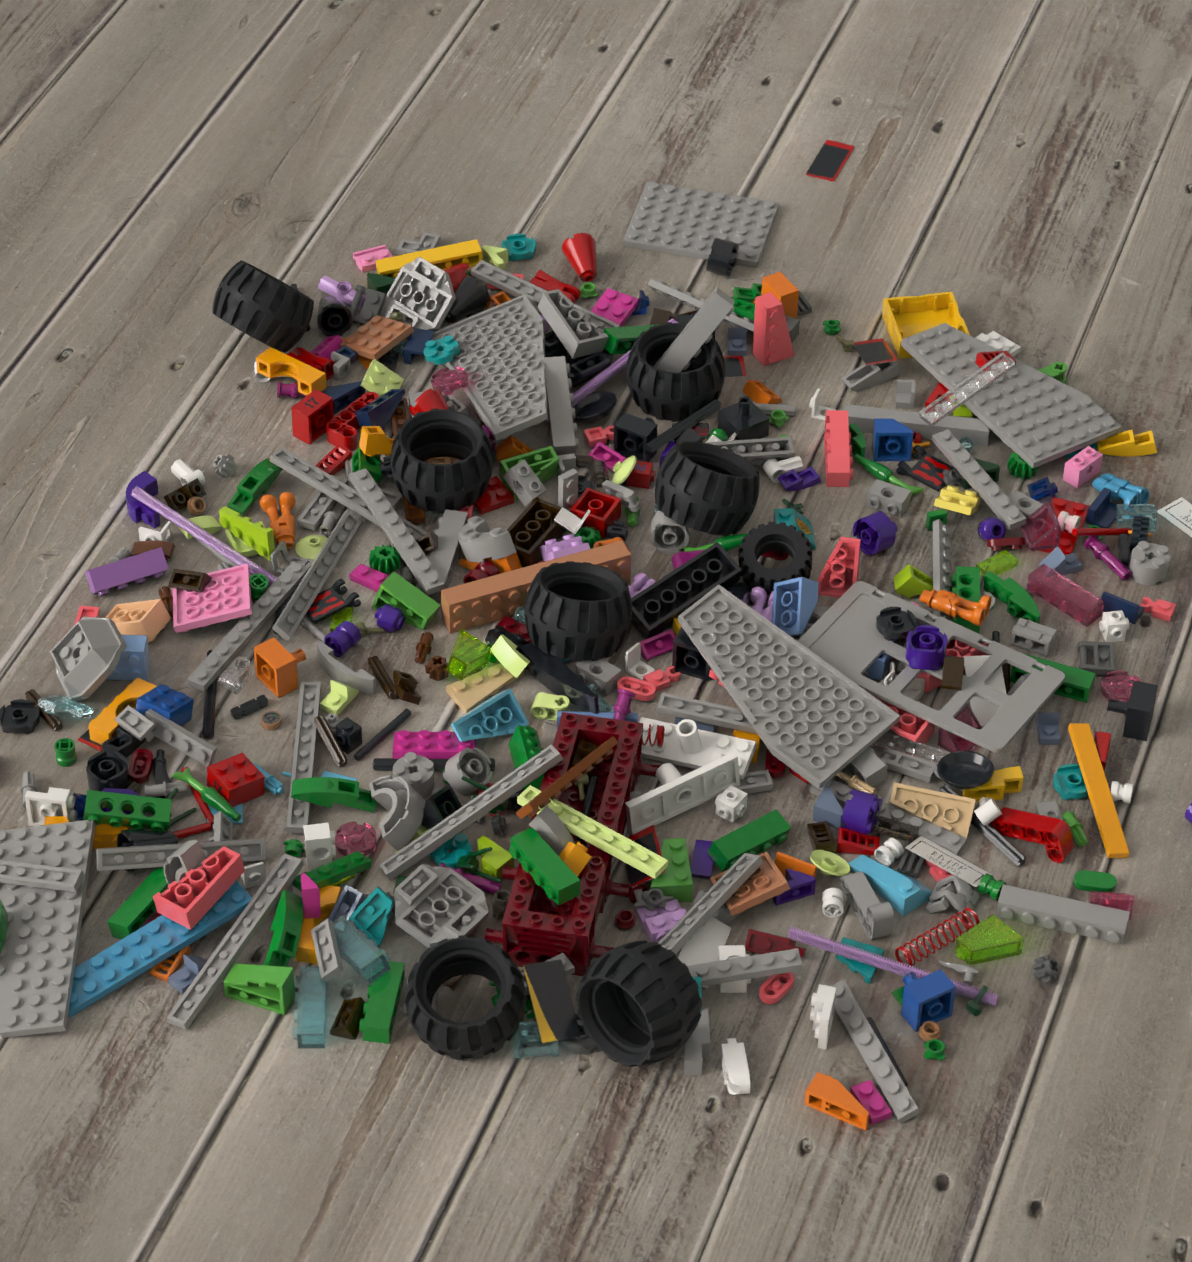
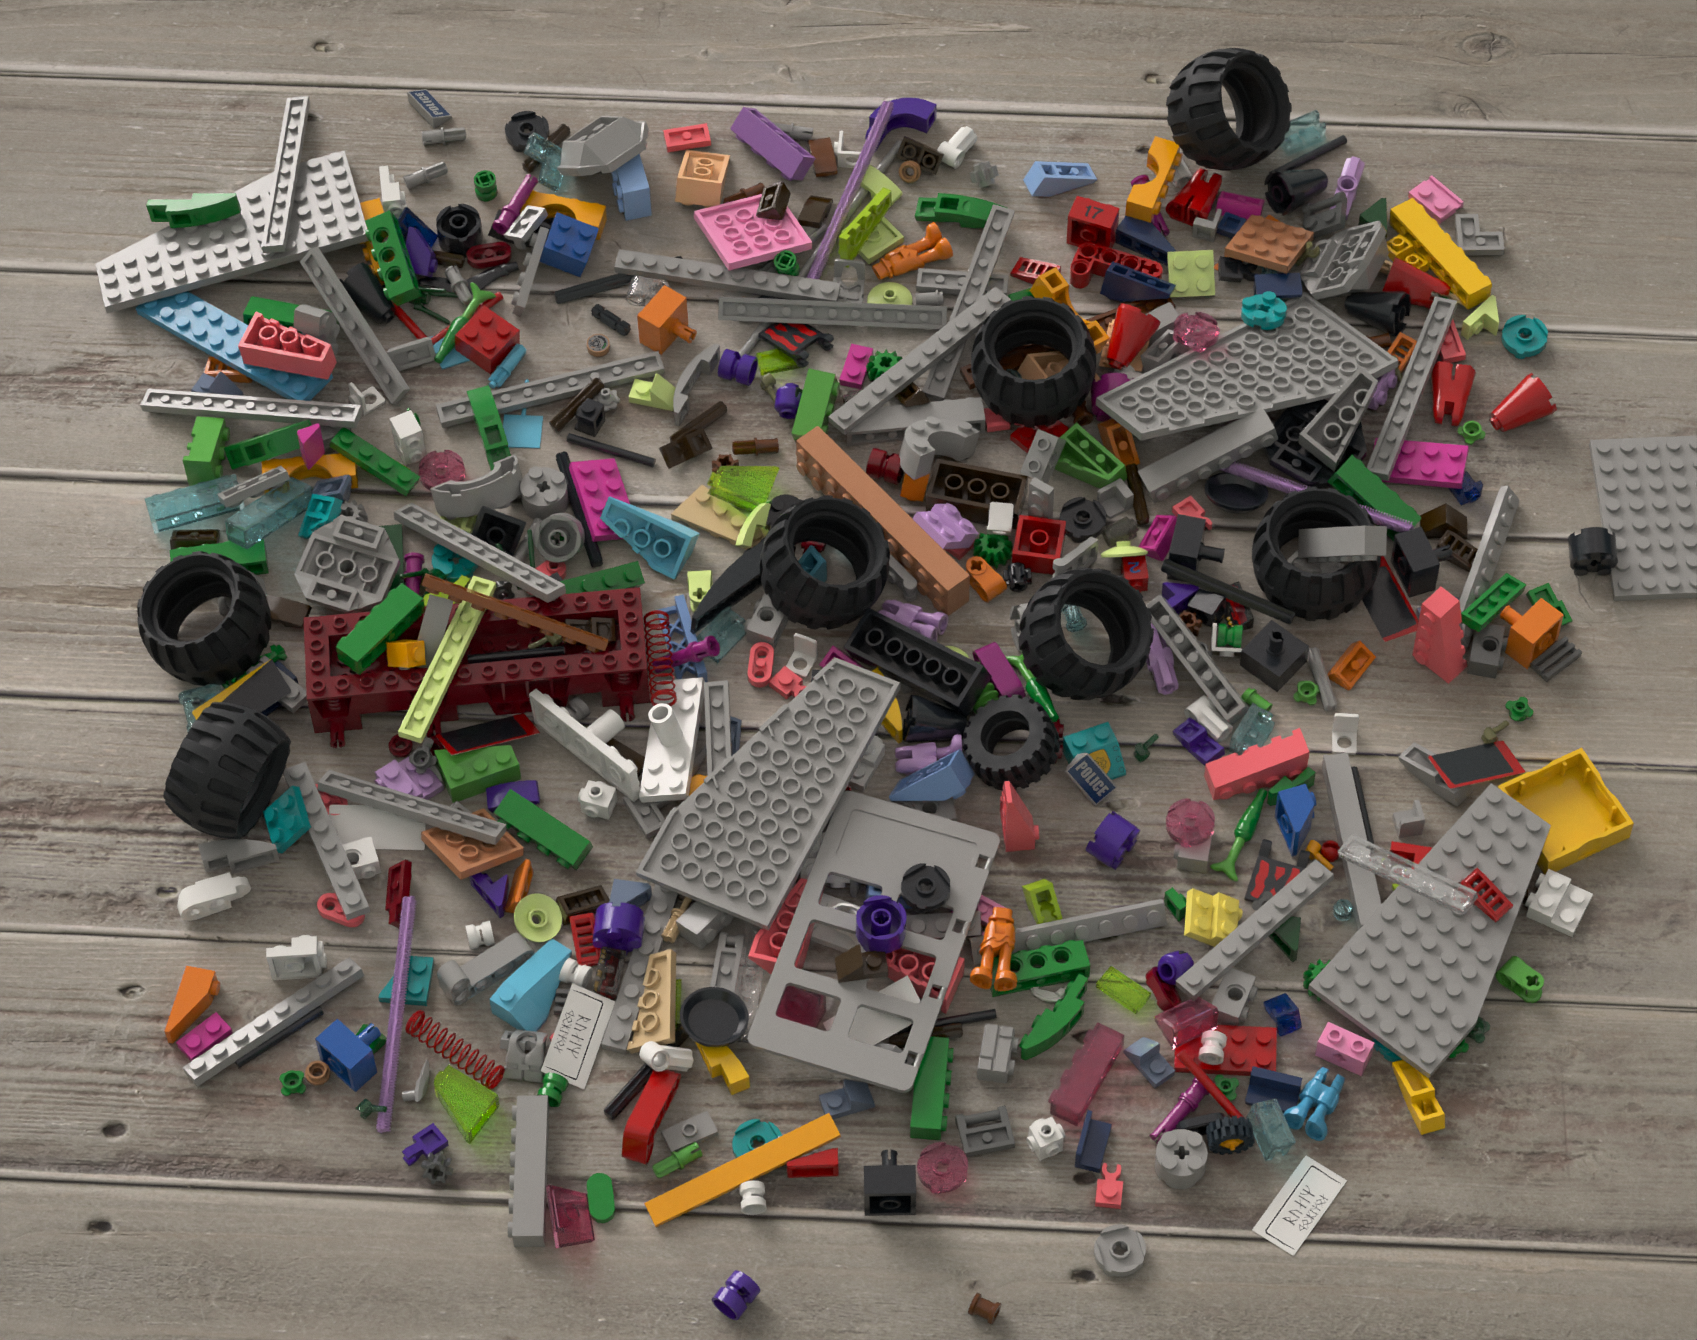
camera: 75 degrees right, 15 degrees up
none -> dark purple plate [402,1123,448,1166]
none -> magenta pin [492,174,538,236]
none -> dark brown slope [798,195,833,229]
none -> light blue slope [1023,161,1097,197]
none -> slope [1064,753,1117,806]
none -> clear pink plate [1165,798,1215,848]
none -> clear light blue hinge [1229,703,1275,756]

